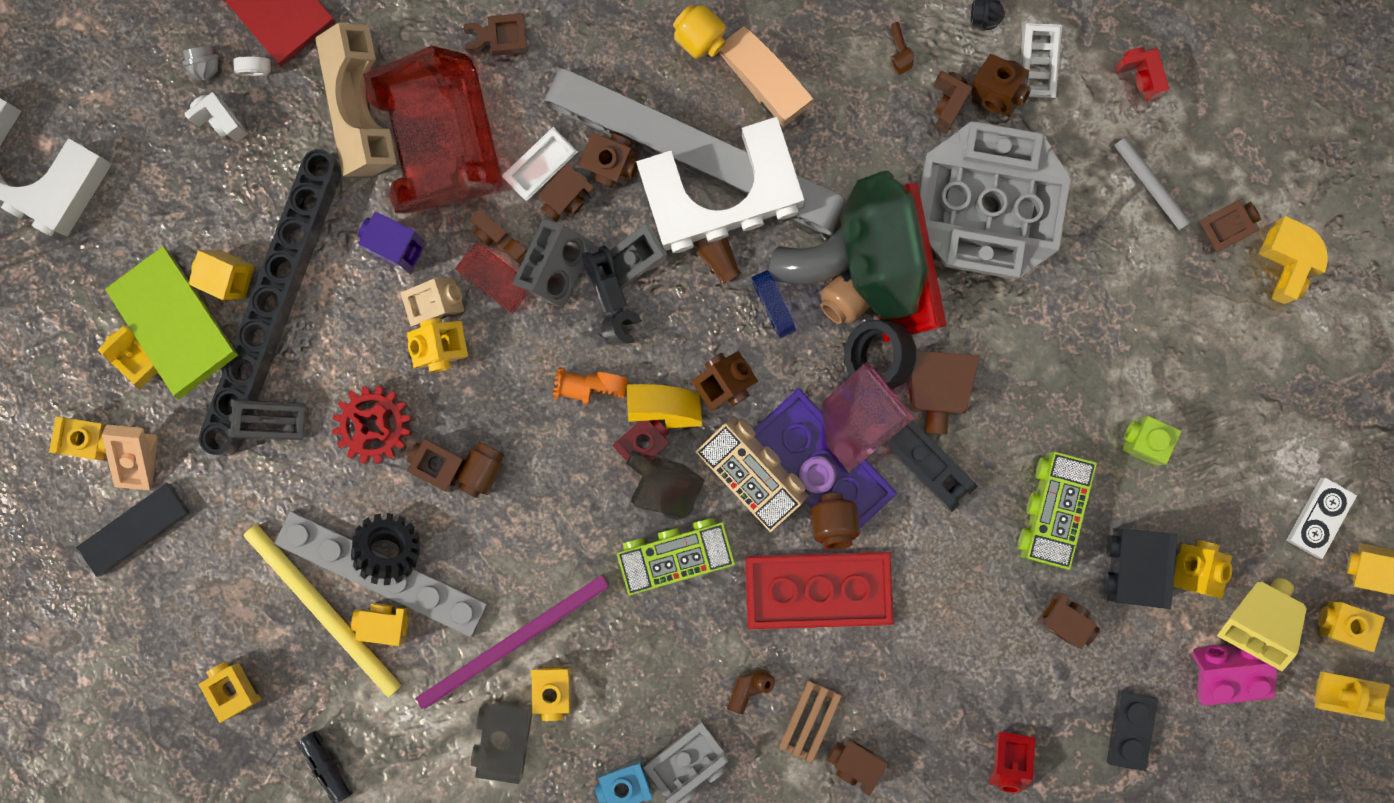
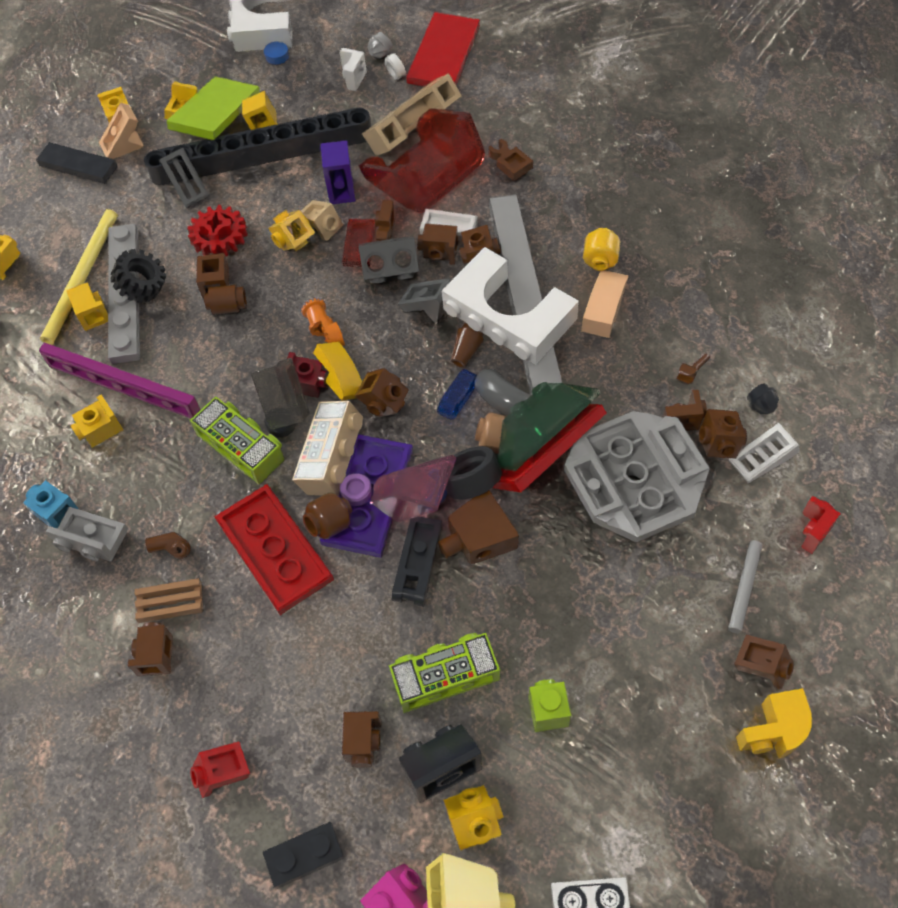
camera: 60 degrees right, 25 degrees down
clear smoke brick [471,699,533,784] -> none
black piece [582,245,642,345] -> none
none -> blue tile [264,41,289,65]

